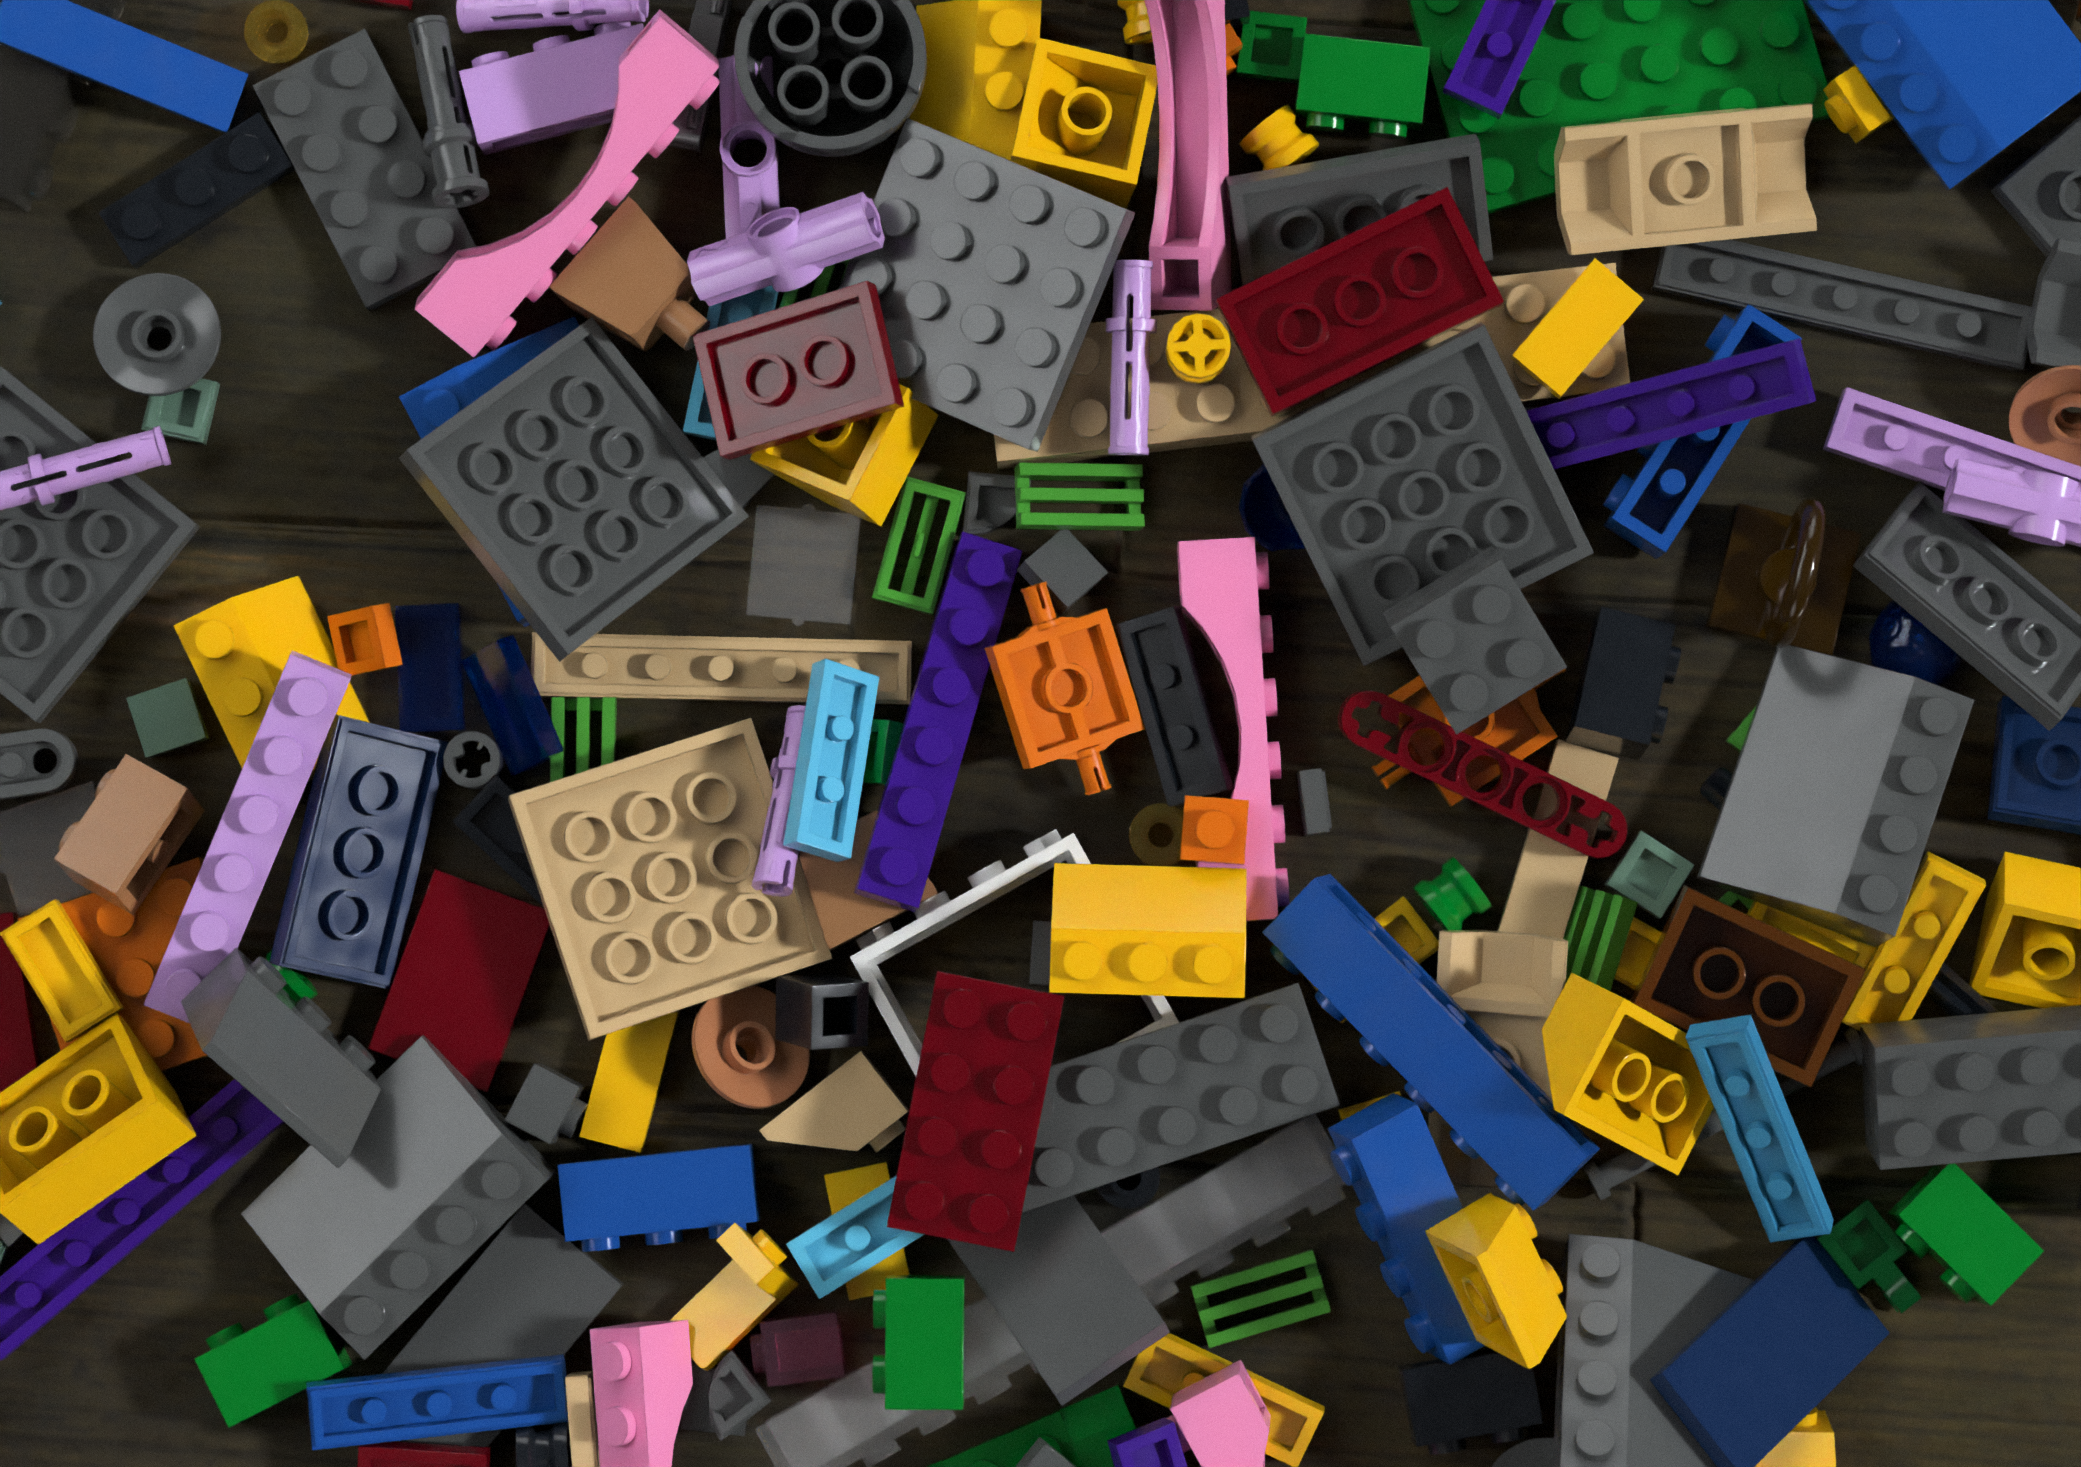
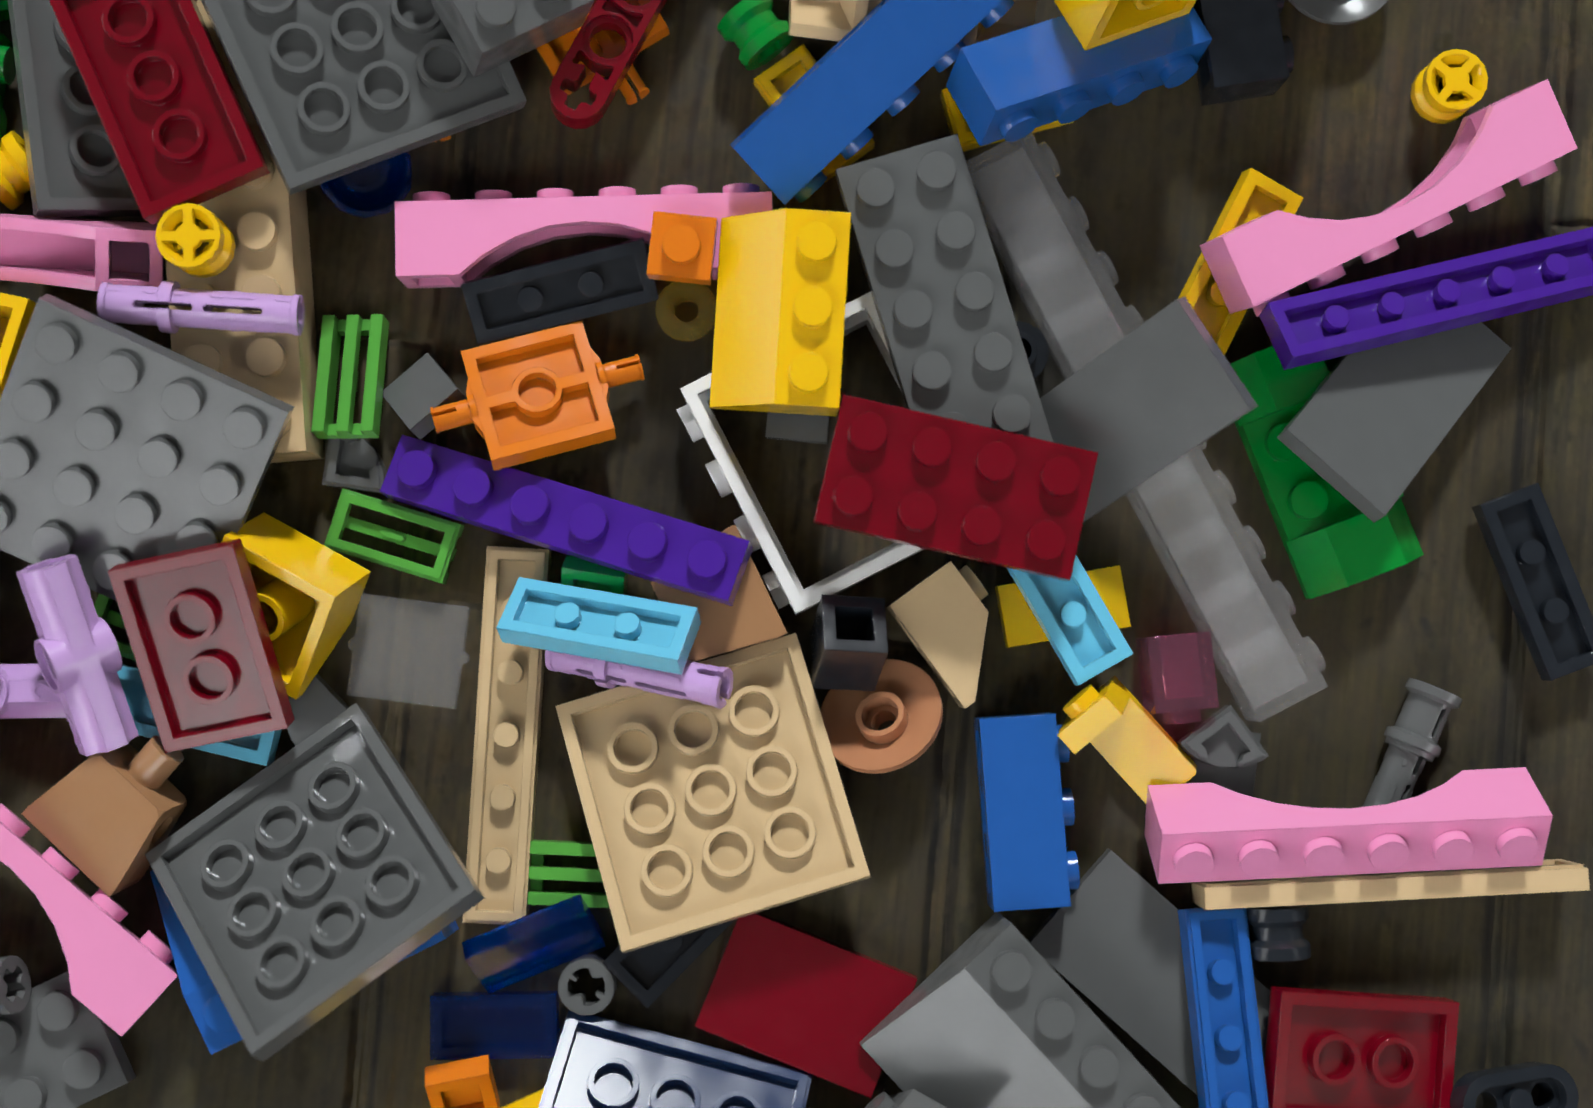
camera: 90 degrees left, 0 degrees up
dark grey plate [504,1063,588,1144] -> none
yellow tile [579,1010,680,1153] -> none
green brick [872,1275,965,1410] -> none
bright green tile [1190,1249,1331,1348] -> none
dark grey tile [1296,768,1332,837] -> none

